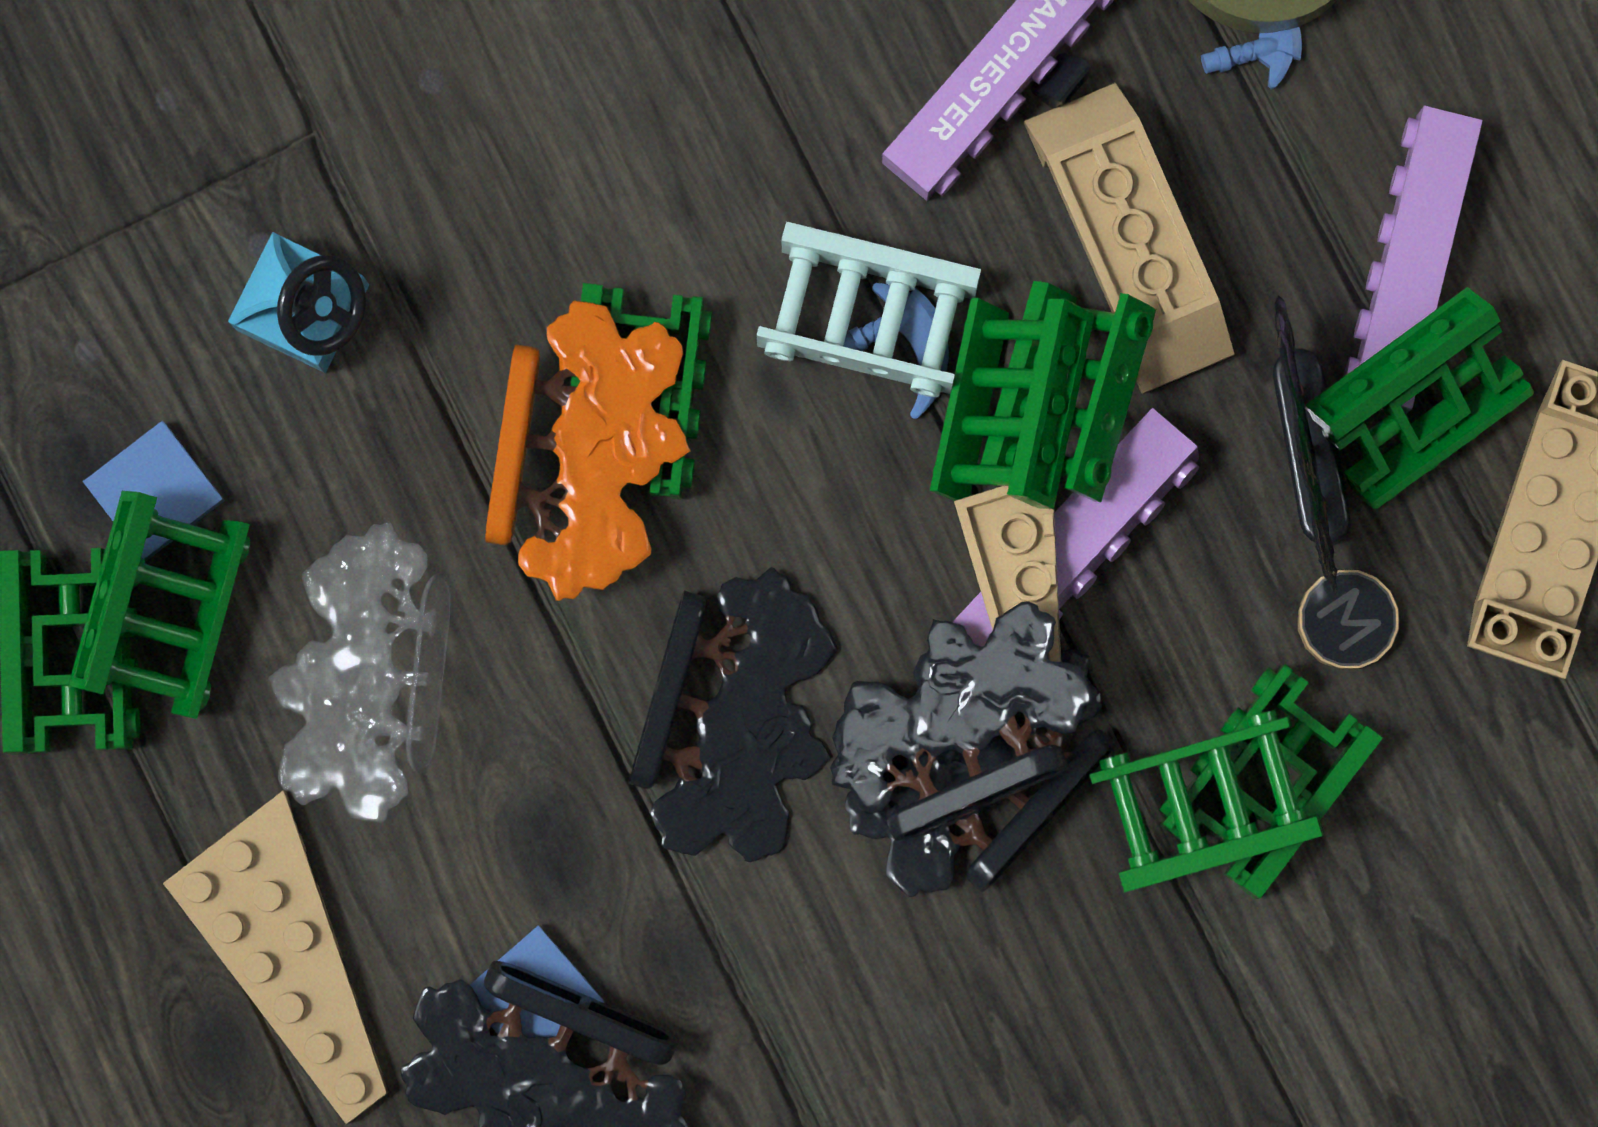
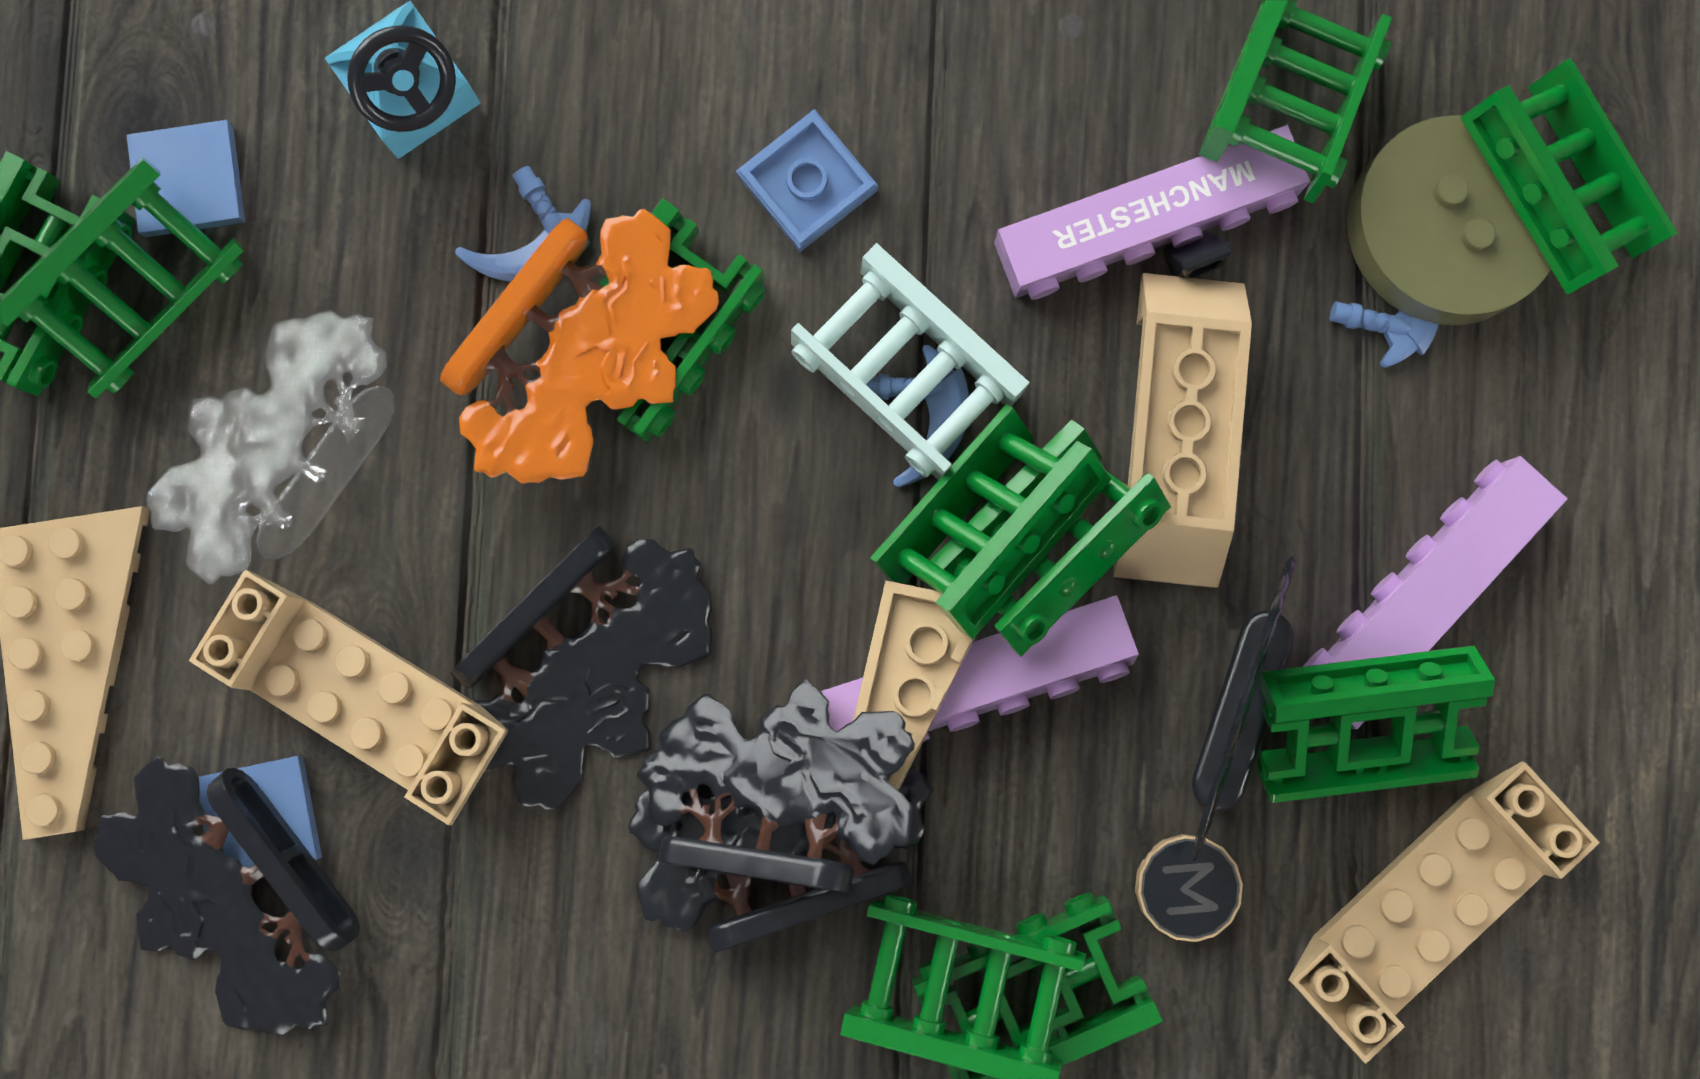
camera: 25 degrees right, 0 degrees up
none -> tan slope [189,570,509,825]
none -> medium blue piece [455,166,591,282]
none -> medium blue tile [736,109,878,252]

